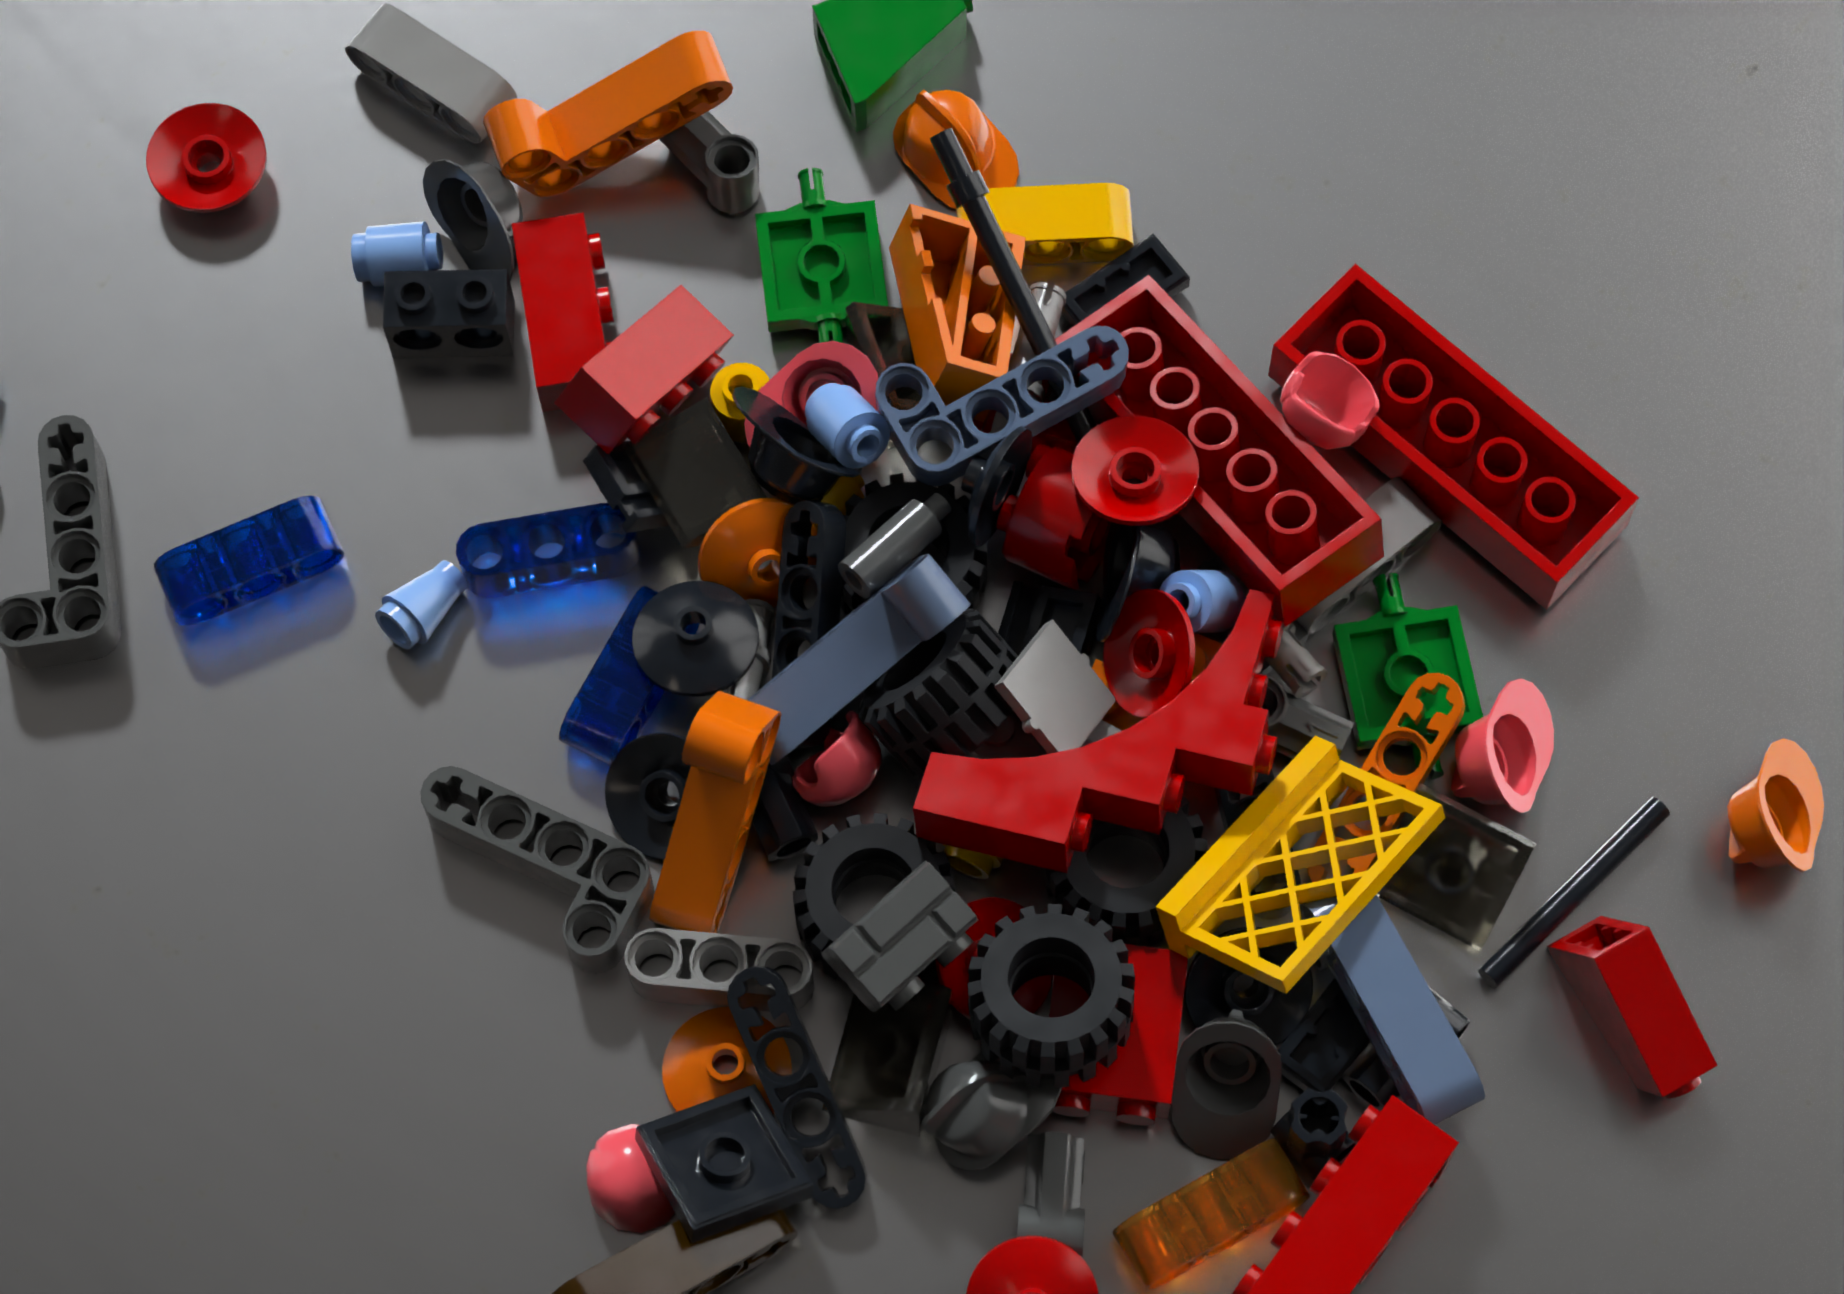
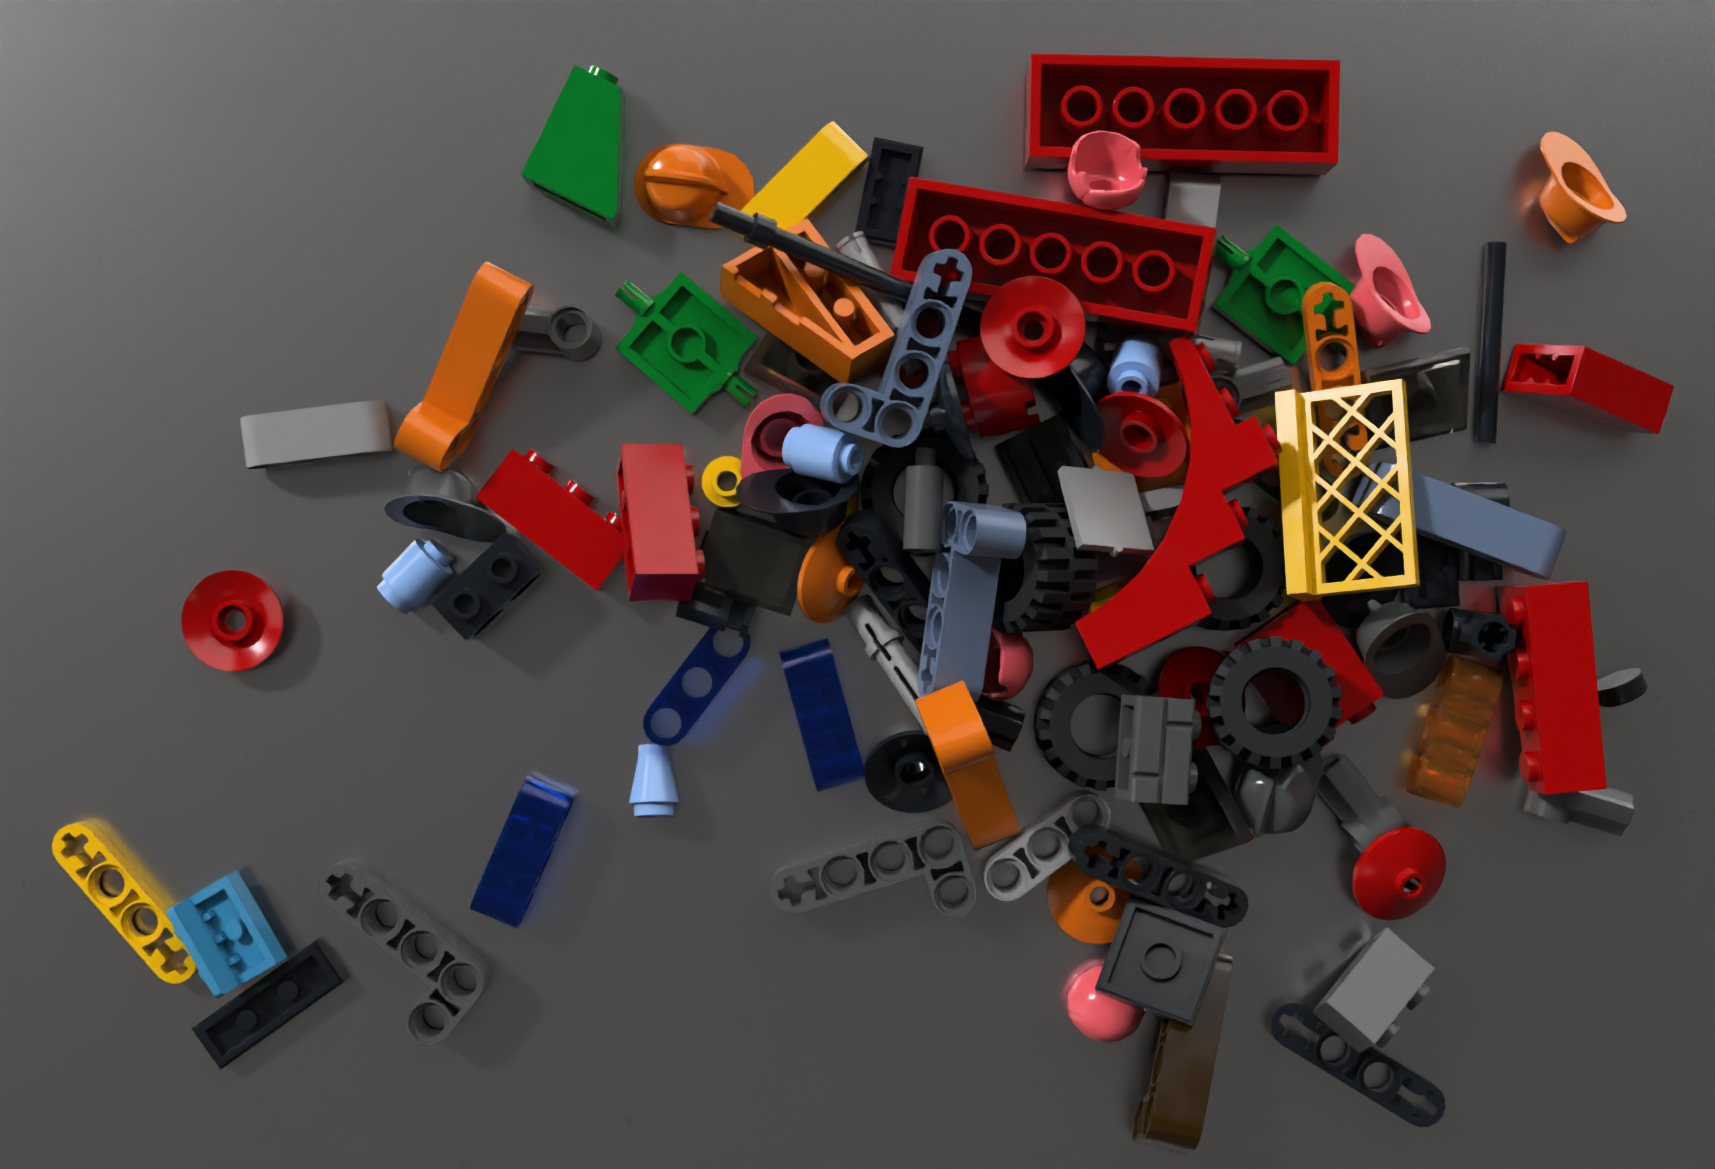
camera: 45 degrees left, 20 degrees up
black dish [632,581,759,697] -> none

